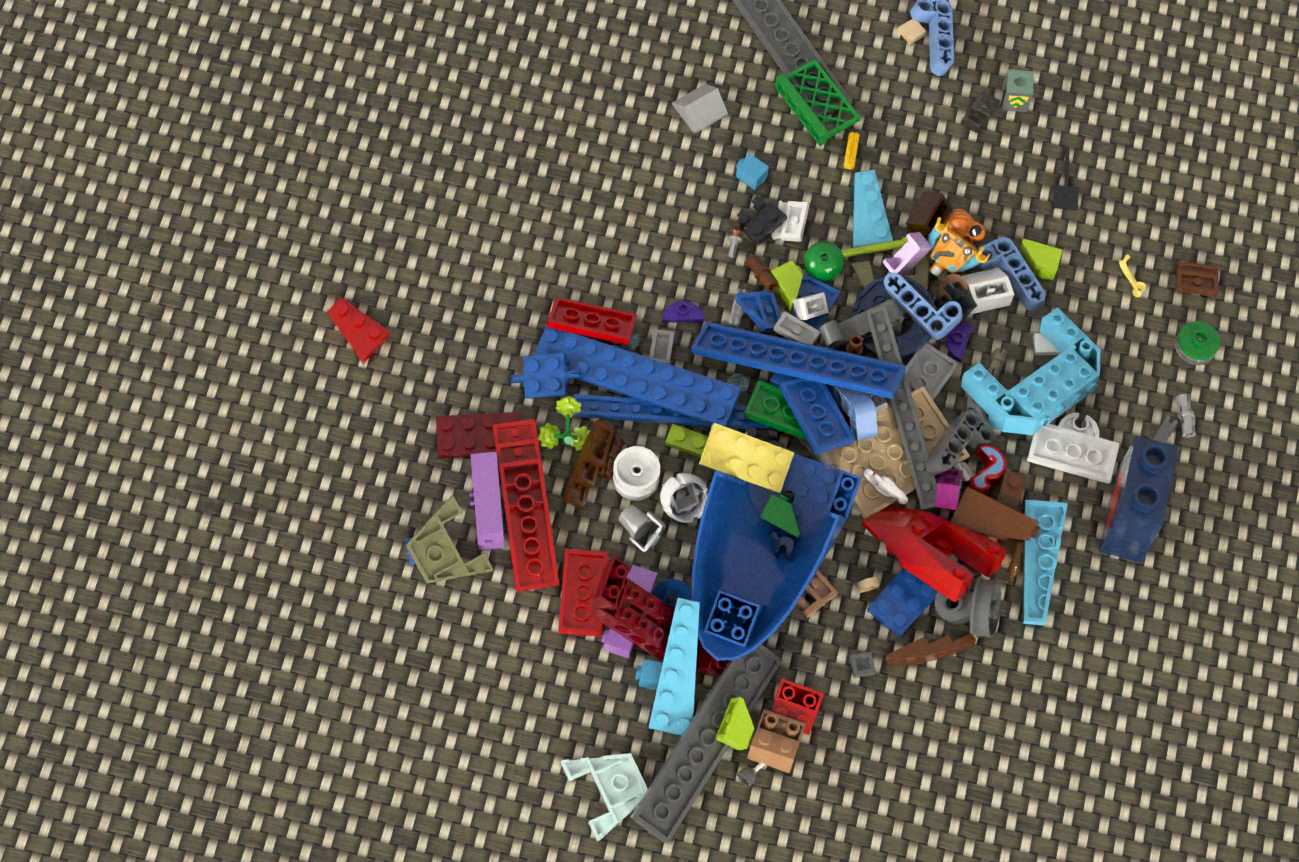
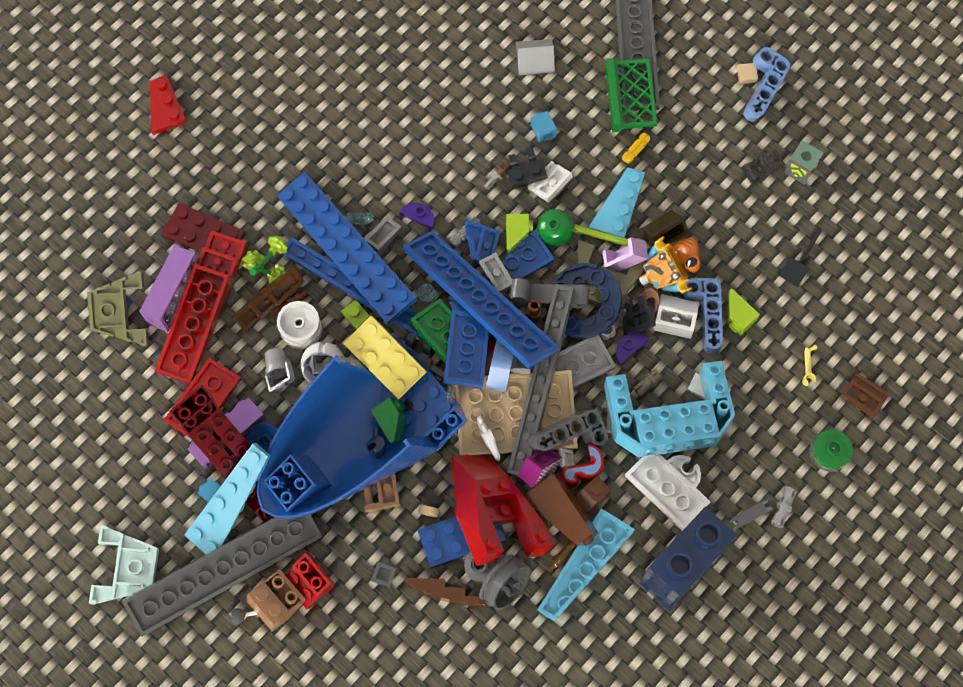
camera: 35 degrees right, 5 degrees up
blue plate [510,353,581,399] -> none
red plate [547,297,637,345] -> none
lime slope [715,697,755,750] -> none
reddish brown pin [746,256,779,292] -> none
white slope [793,292,829,320] -> none
medium blue beam [884,272,963,339] -> none

